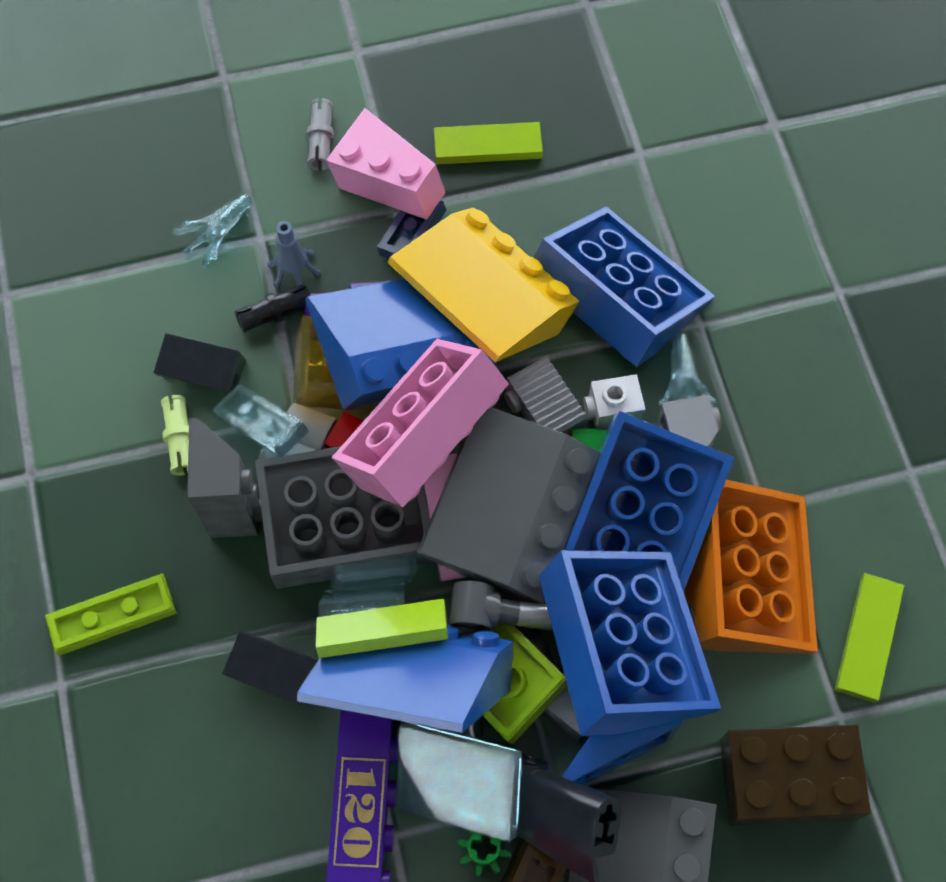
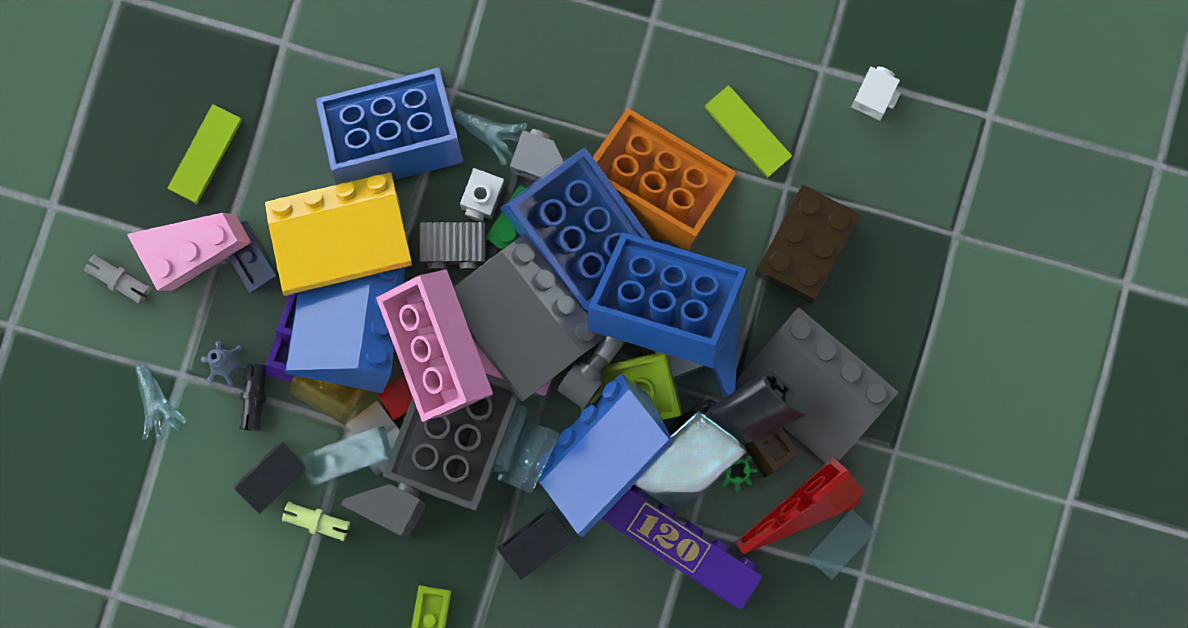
camera: 60 degrees left, 15 degrees up
lime tile [316,599,448,658] -> none

